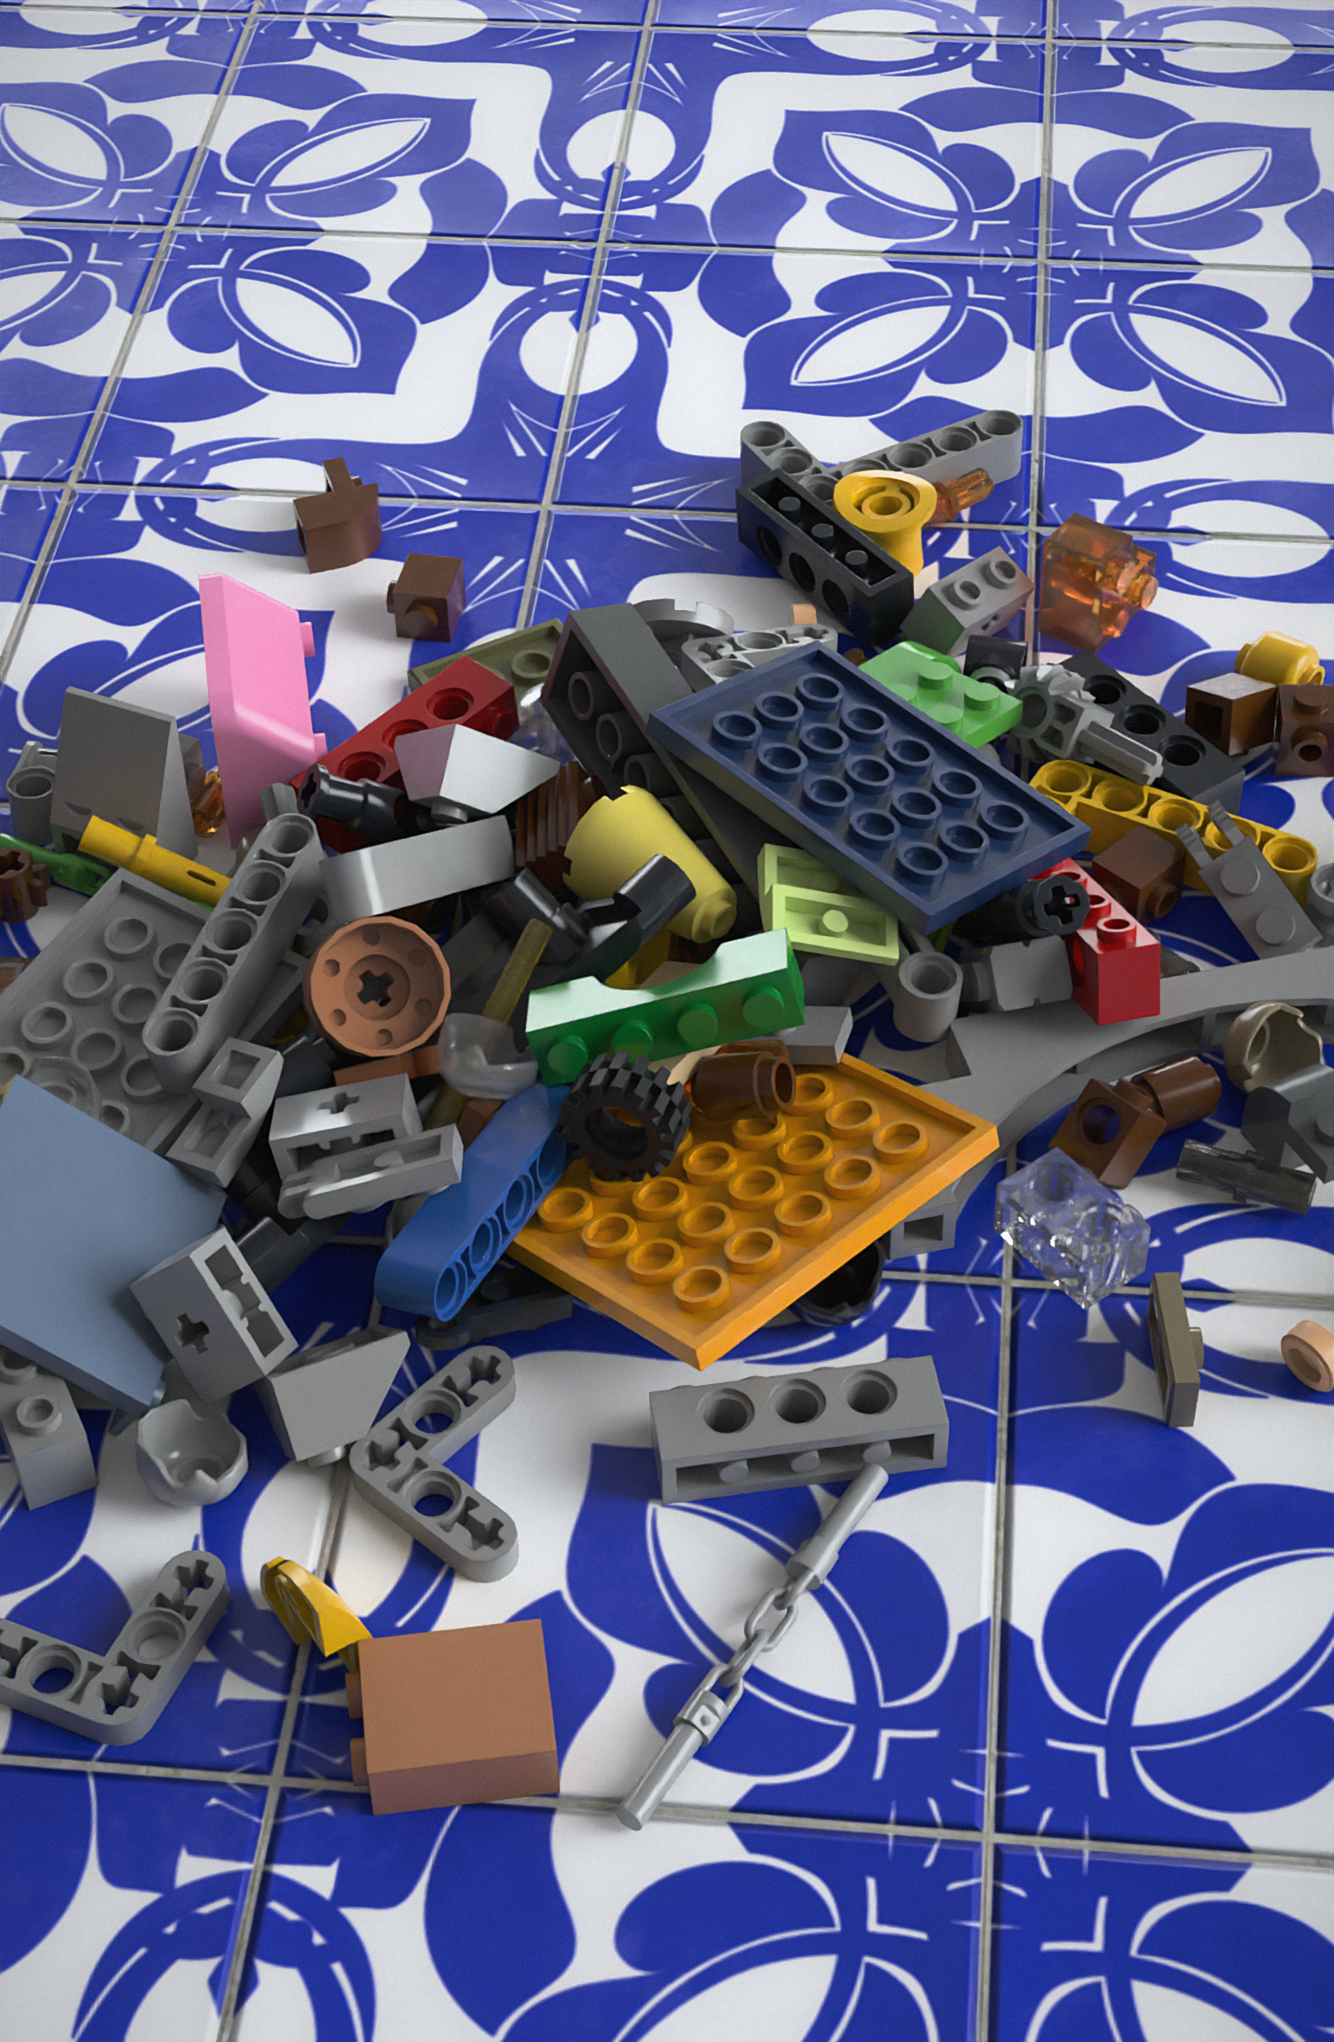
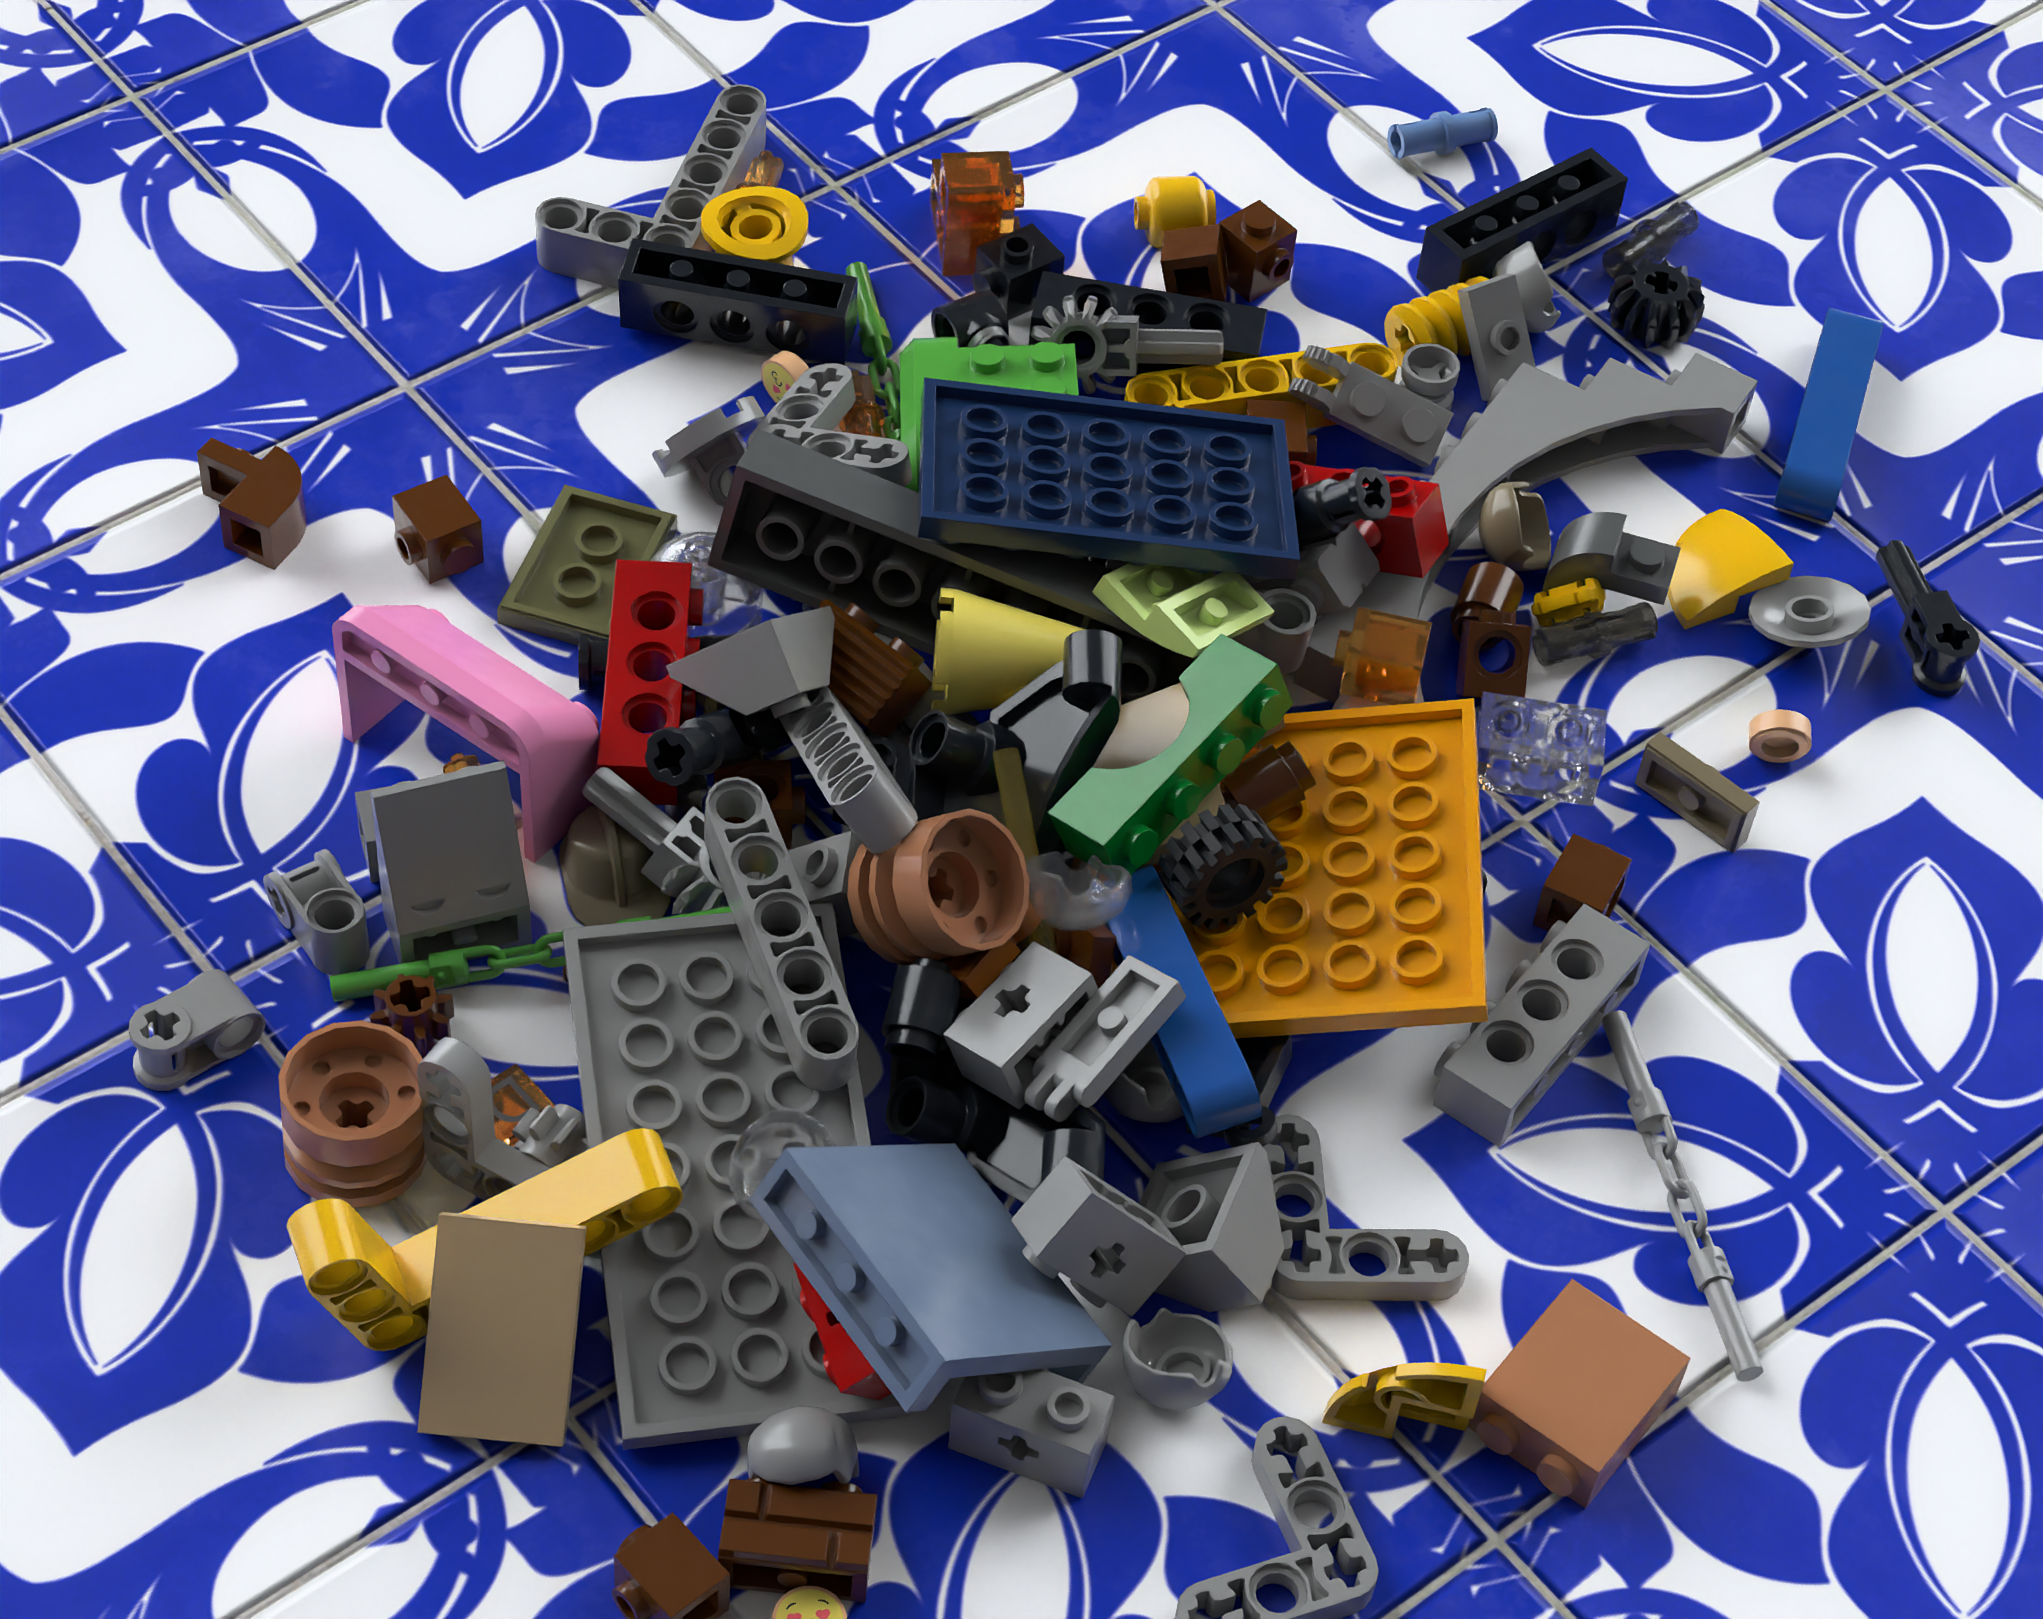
camera: 50 degrees left, 5 degrees up
yellow pin [77,815,232,908] -> none
light grey slope [165,1036,284,1188] -> none
light grey brick [900,546,1036,658] -> none
none -> black brick [972,223,1065,321]
none -> clear orange brick [1332,607,1432,705]
none -> yellow piece [1531,578,1607,627]
none -> reddish brown brick [1532,833,1632,932]

